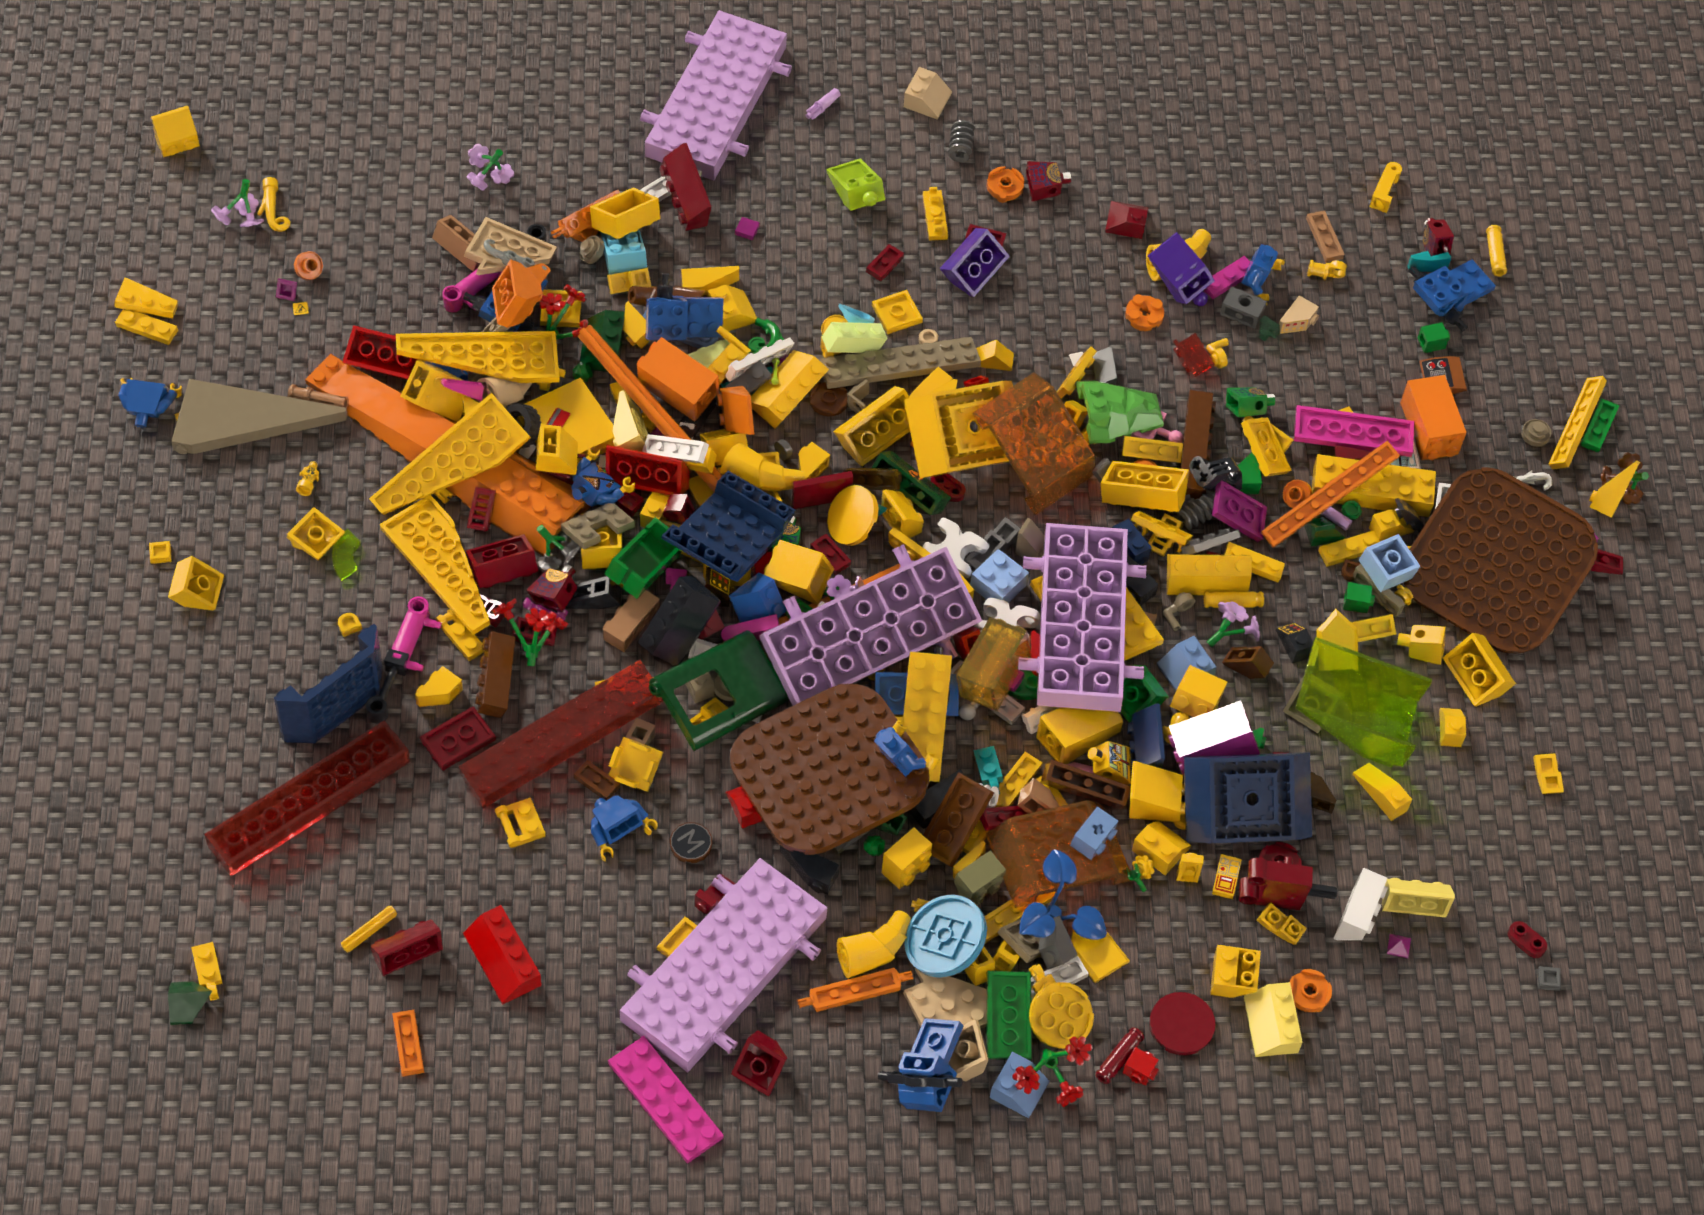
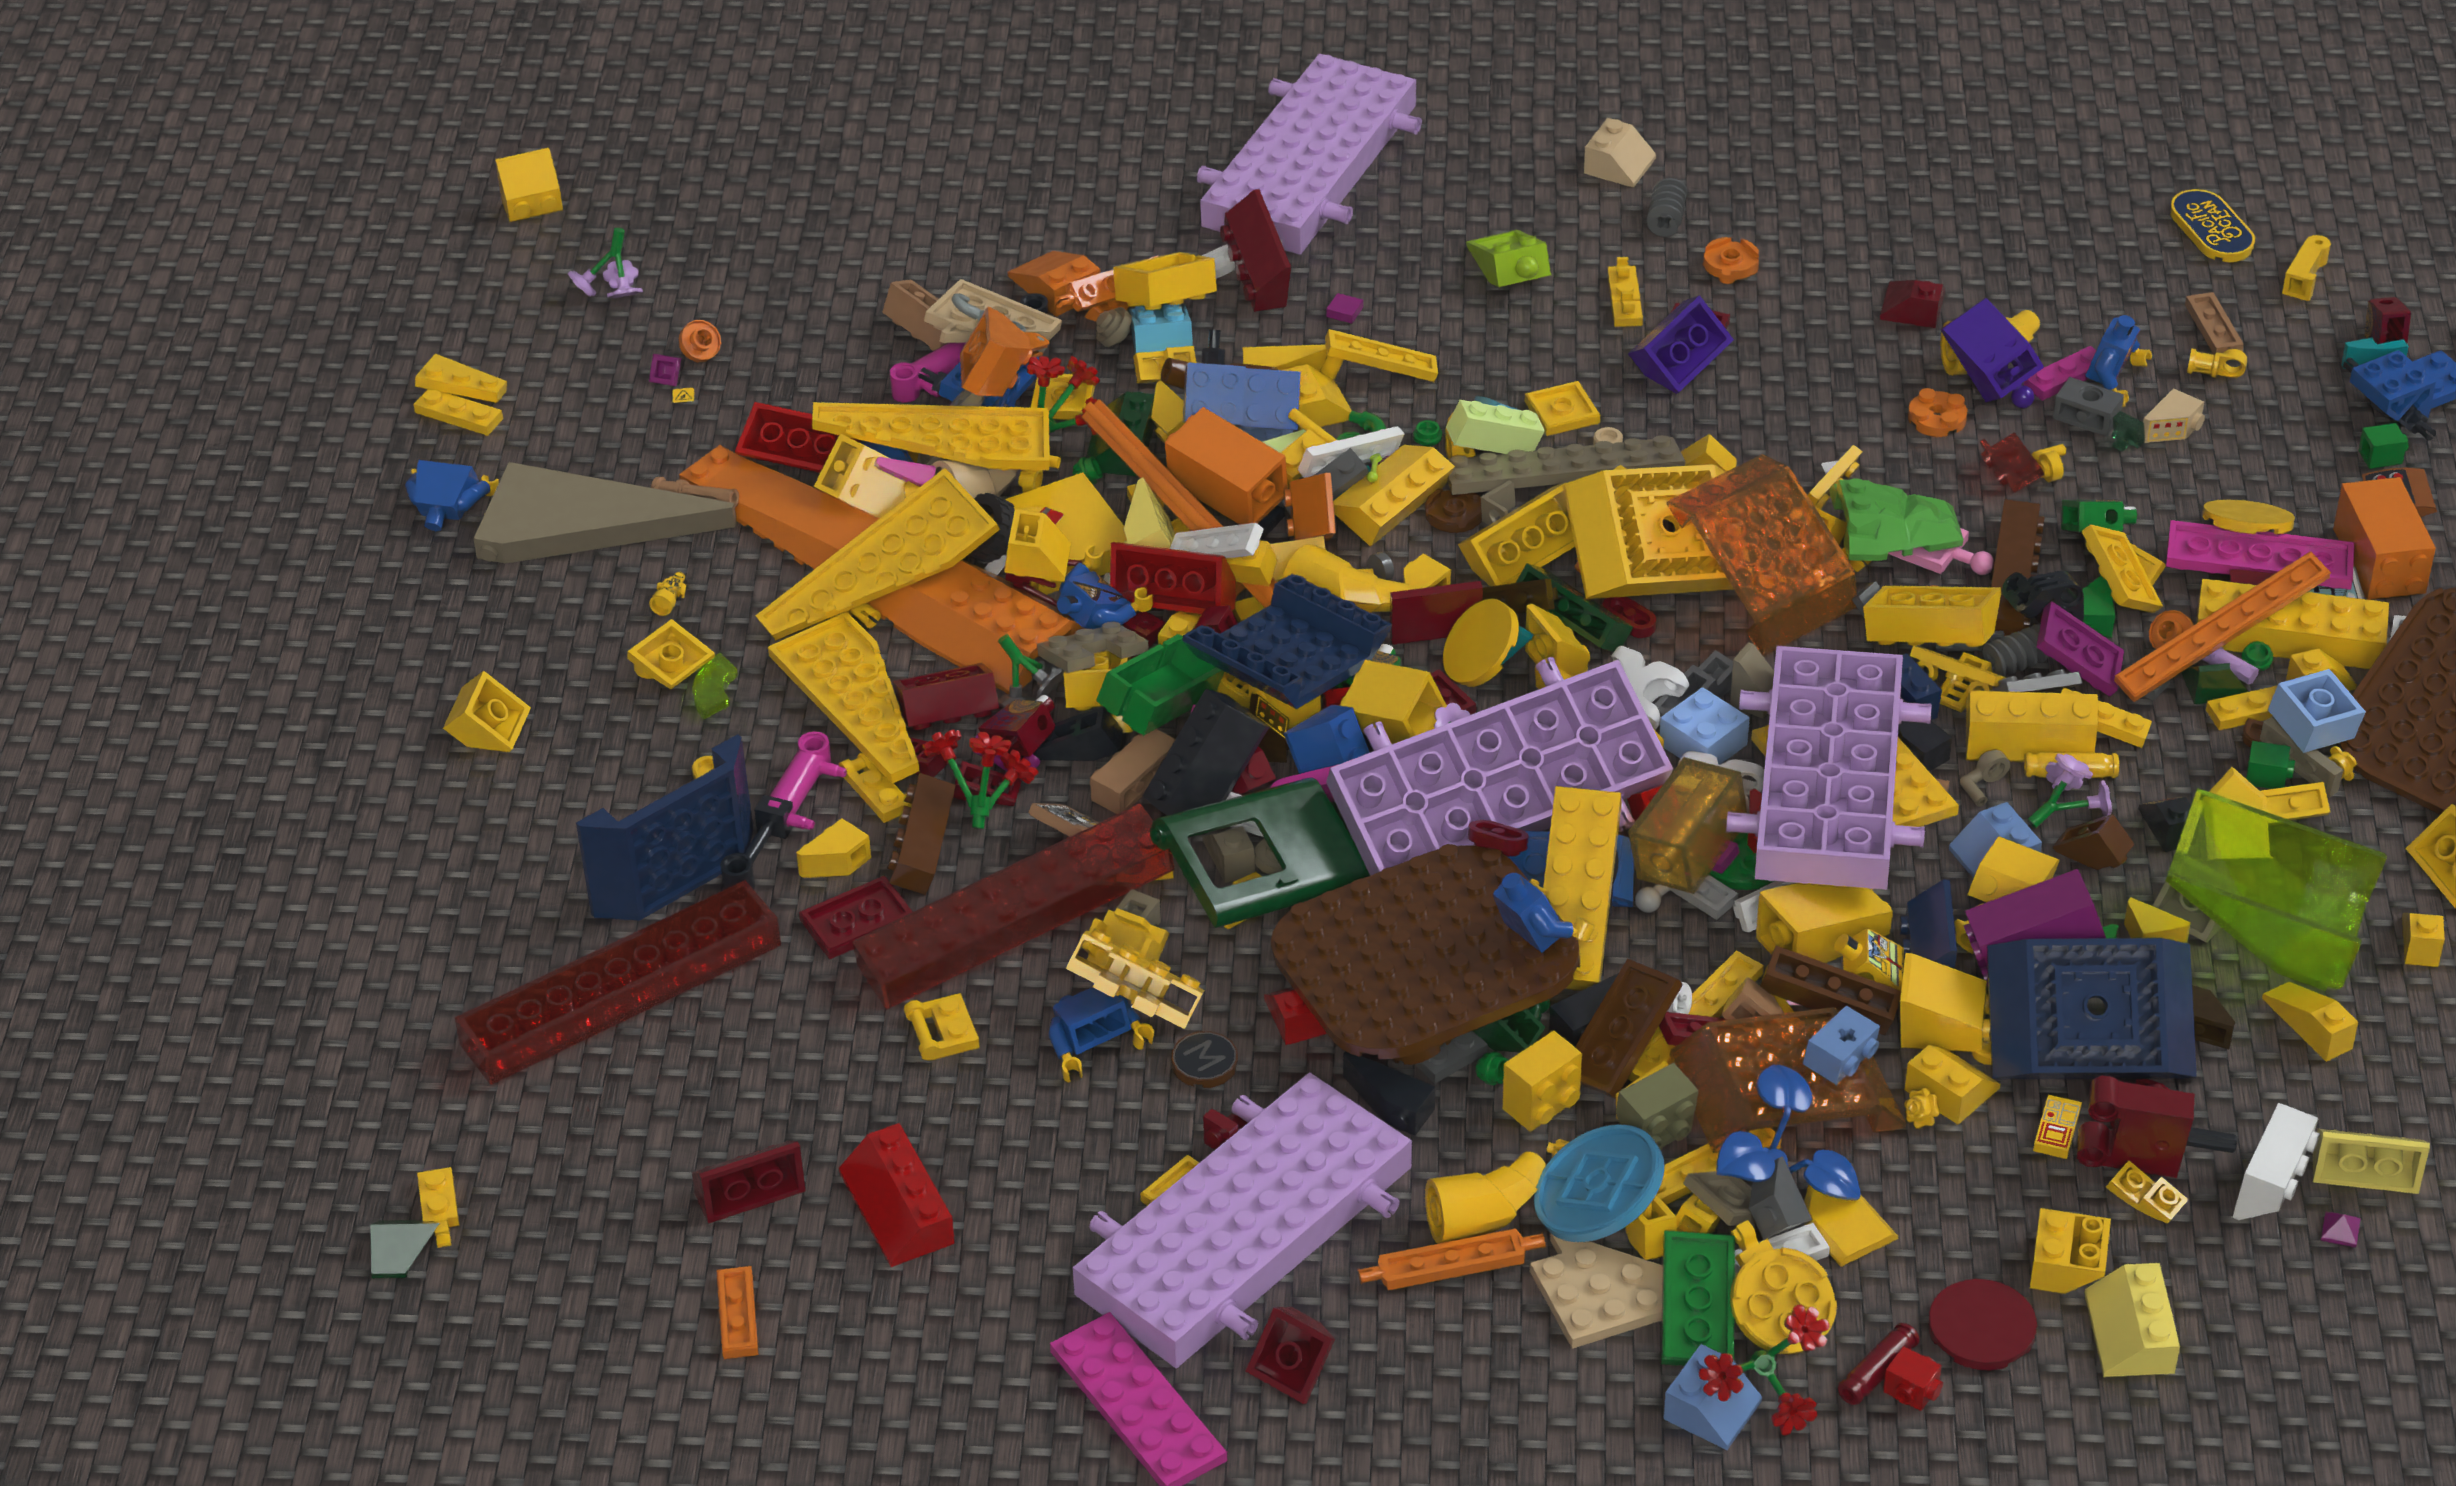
camera: 10 degrees right, 15 degrees down
yellow tile [149,541,172,564] -> none
yellow plant [257,177,290,232] -> none
yellow axle [341,906,397,953] -> none
lavender plant [467,144,514,190] -> none
dark red slope [467,486,496,531] -> none
reddish brown plate [574,760,620,801] -> none
lavender piece [806,88,841,120] -> none
dark red plate [866,244,904,282] -> none
blue piece [878,1018,964,1112] -> none
tan slope [949,1019,988,1082] -> none
teal plate [974,746,1003,794] -> none
dark red torso [1025,161,1071,201] -> none
slope [1093,347,1117,385] -> none
green slope [1121,665,1169,722] -> none
yellow plate [1122,436,1183,463] -> none
green hand [1126,864,1147,892] -> none
yellow plate [1176,853,1204,883] -> none
orange plate [1290,969,1332,1013] -> none
black slope [1395,498,1424,534] -> none
yellow torso [1397,625,1446,665] -> none
none -> orange slope [1007,251,1100,317]
none -> tile [1028,803,1114,841]
none -> yellow piece [1066,929,1205,1029]
none -> yellow piece [1320,329,1438,382]
none -> green plate [1413,420,1442,447]
none -> dark red plate [1468,820,1528,856]
none -> yellow slope [2124,897,2191,943]
none -> tile [2170,189,2255,262]
none -> yellow tile [2202,500,2295,535]

